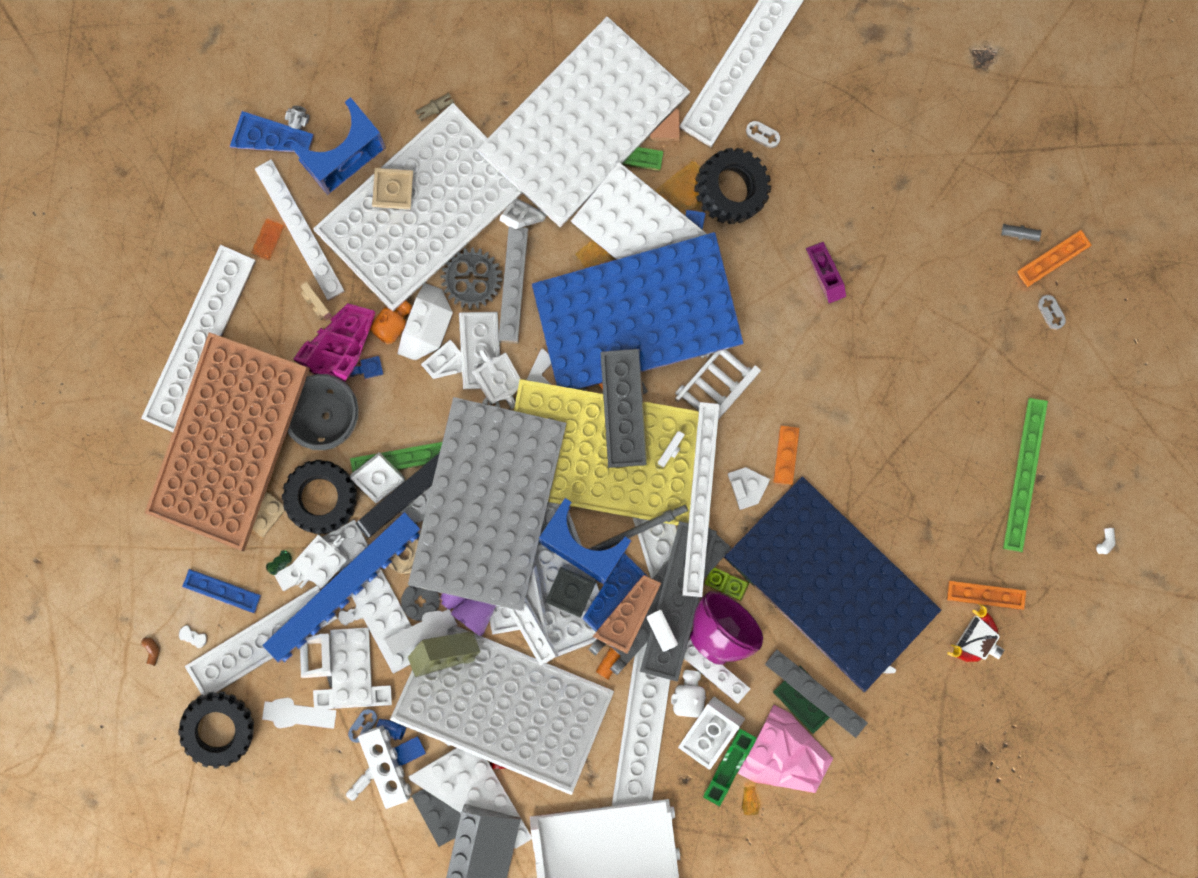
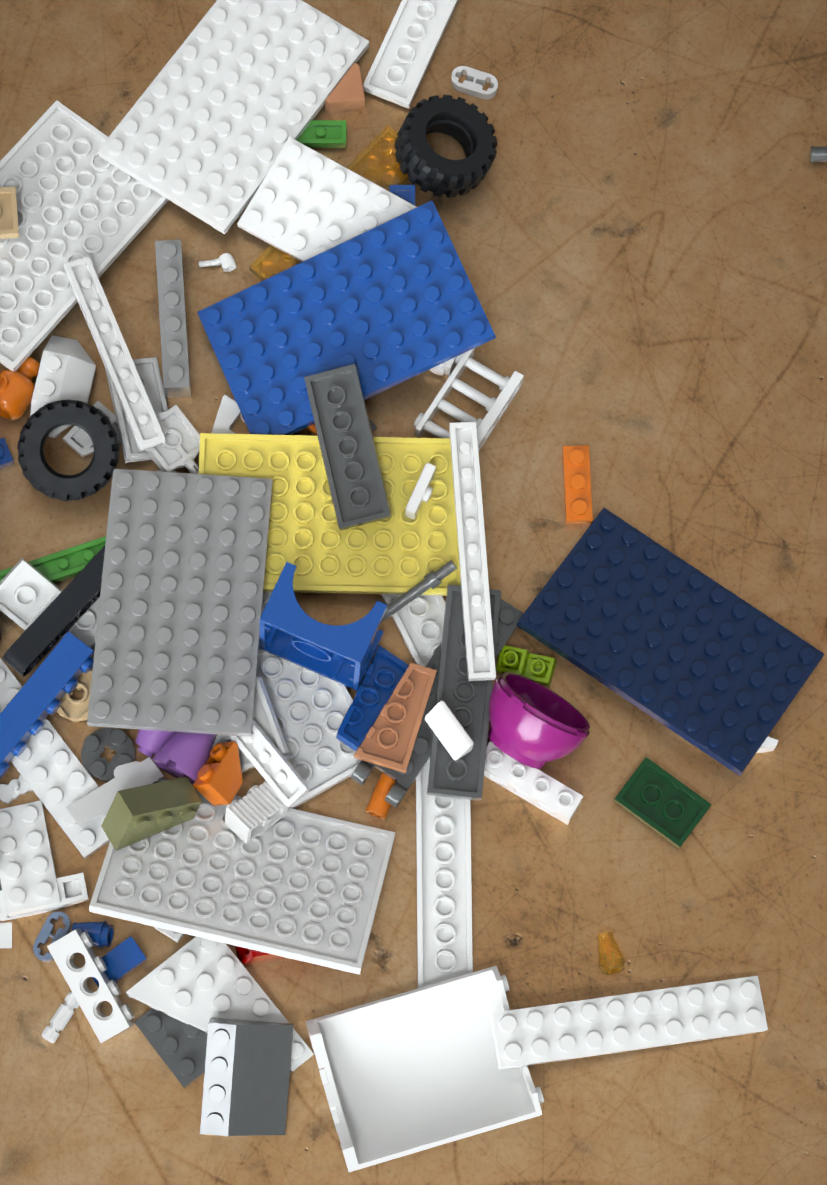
camera: 15 degrees left, 10 degrees down
dark tan pin [415,92,454,121] -> none
dark grey gear [440,247,503,310] -> none
white wing [500,199,547,229] -> none
pearl dark grey plate [545,567,596,618] -> none
white piece [671,670,706,718] -> none
white slope [678,697,745,770] -> none
green arch [702,728,757,807] -> none
white plate [728,467,770,510] -> none
bright pink wedge [738,705,833,793] -> none
dark grey plate [764,649,868,738] -> none
magenta slope [806,242,846,303] -> none
none -> black tyre [17,400,119,501]
none -> white plate [64,256,165,451]
none -> orange slope [193,741,243,806]
none -> white hand [199,253,237,272]
none -> white brick [225,781,288,844]
none -> white plate [490,976,768,1069]

